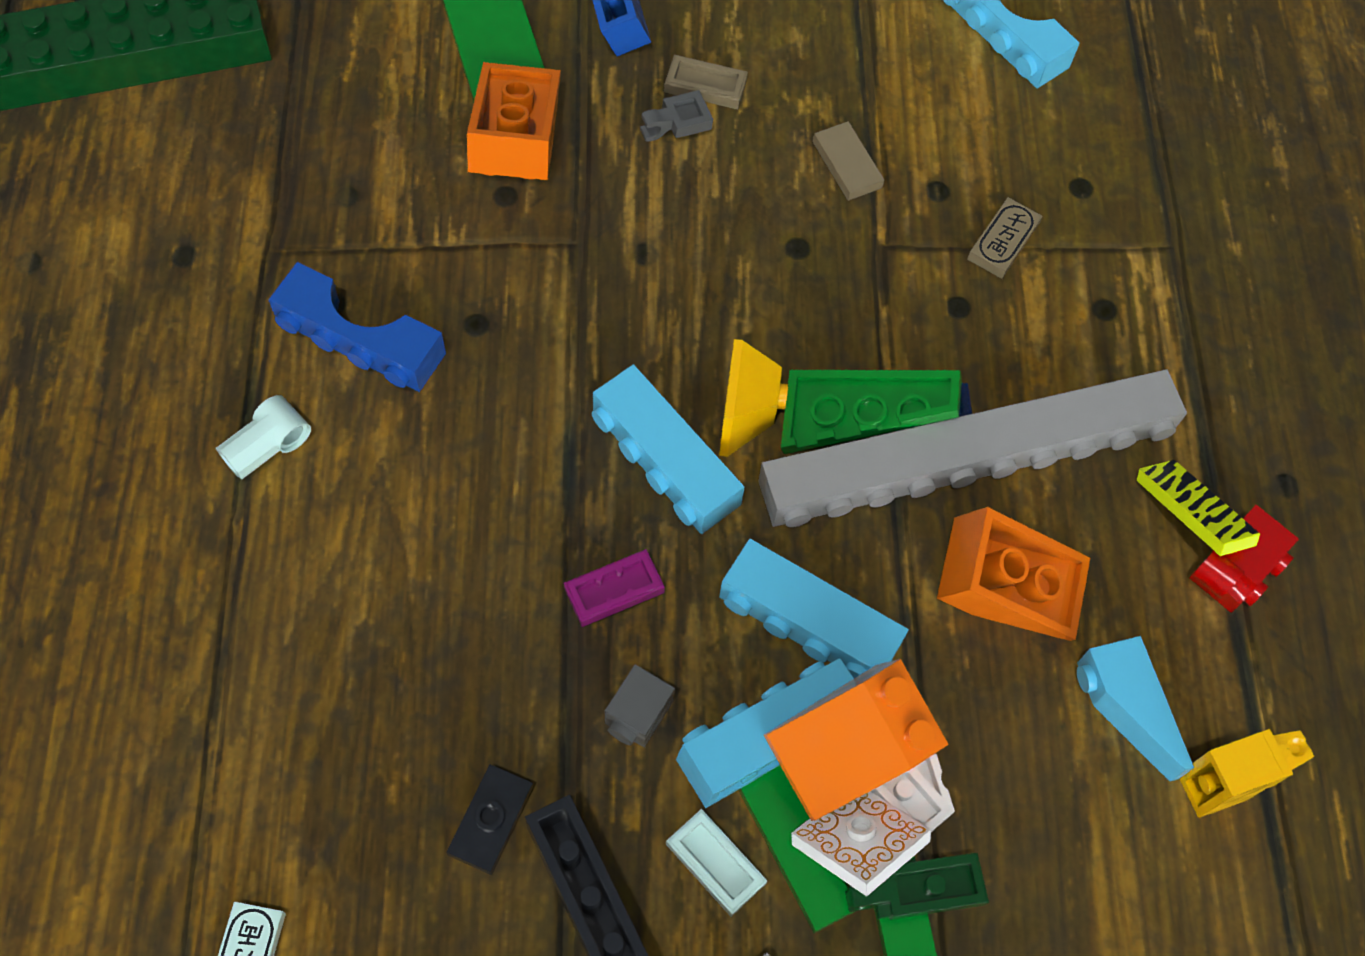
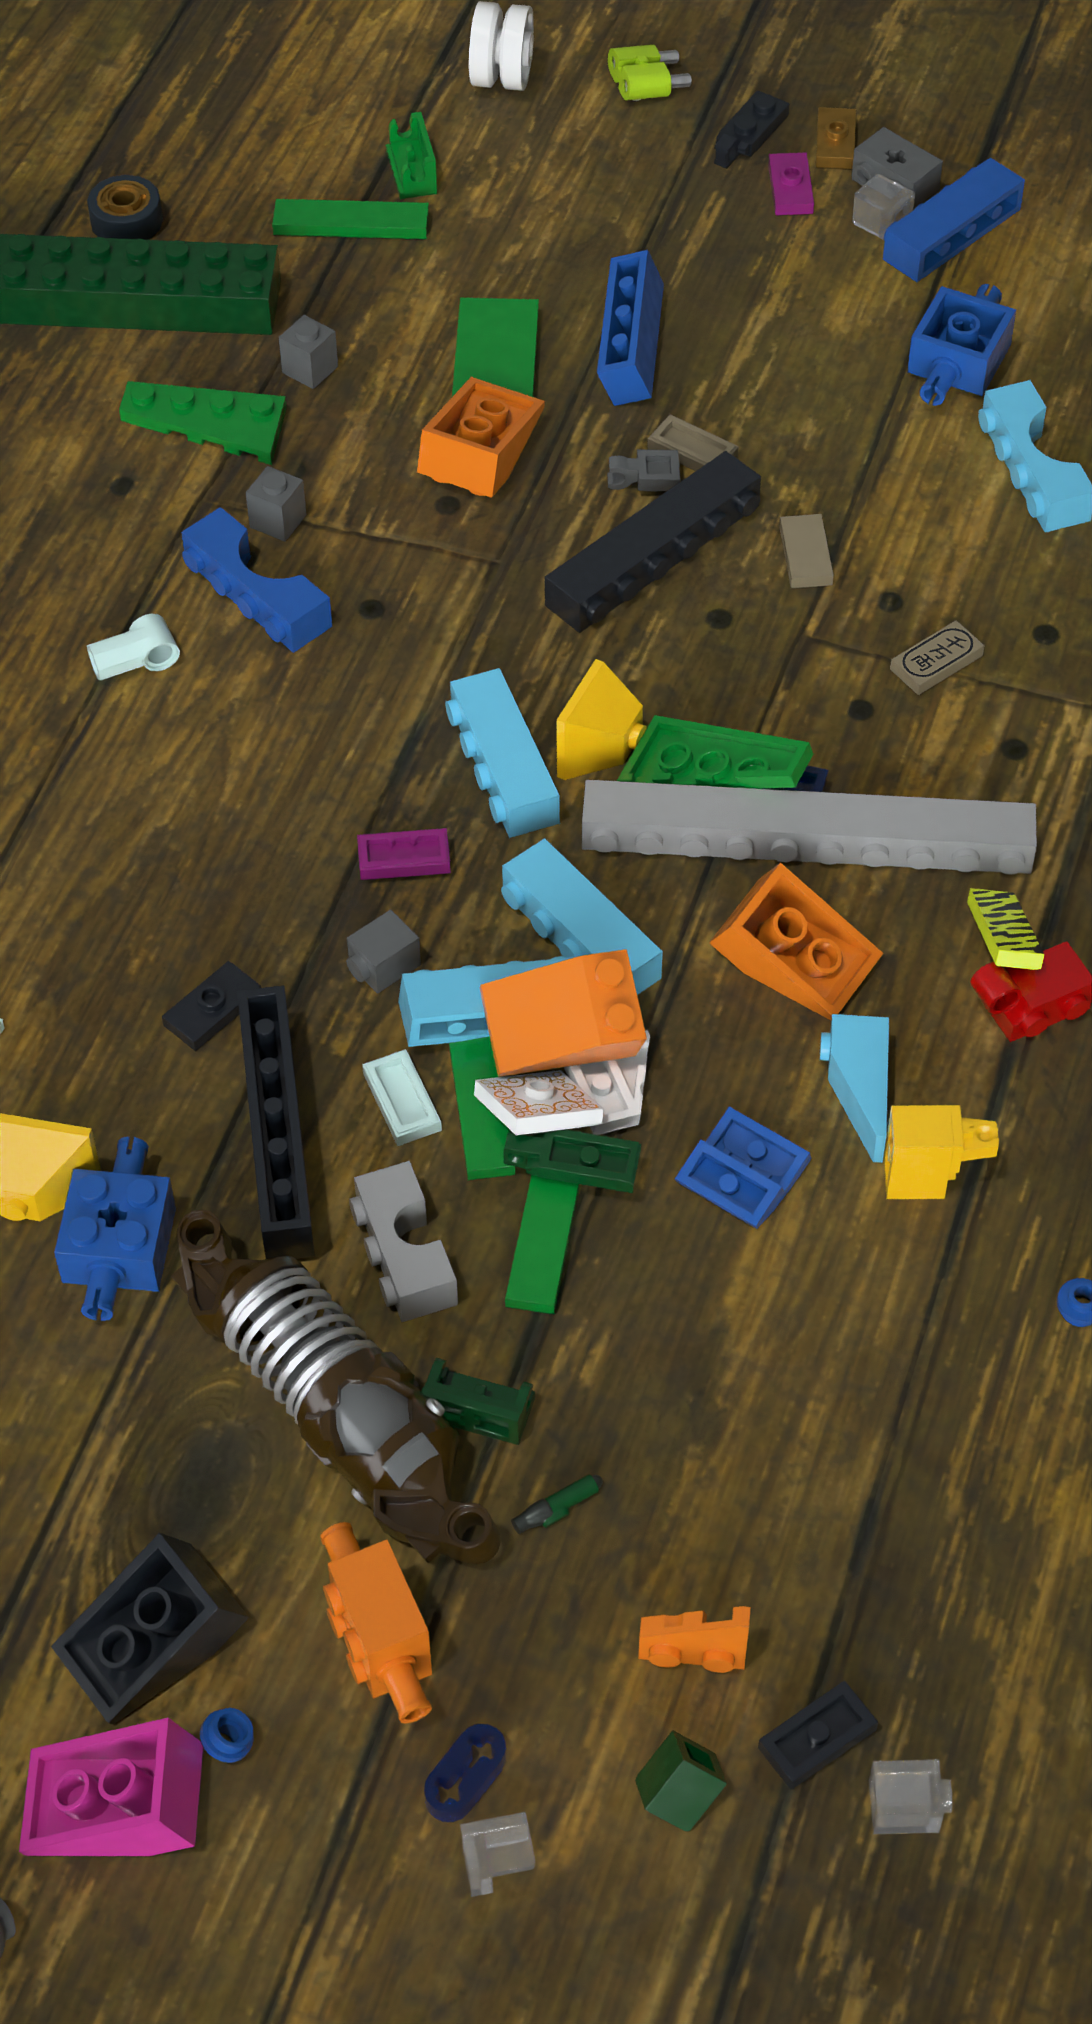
camera: 25 degrees right, 10 degrees down
none -> green wing [119,381,287,465]
none -> dark grey brick [246,466,307,542]
none -> dark grey brick [279,315,338,389]
none -> black brick [544,451,761,633]
none -> blue slope [675,1107,812,1229]

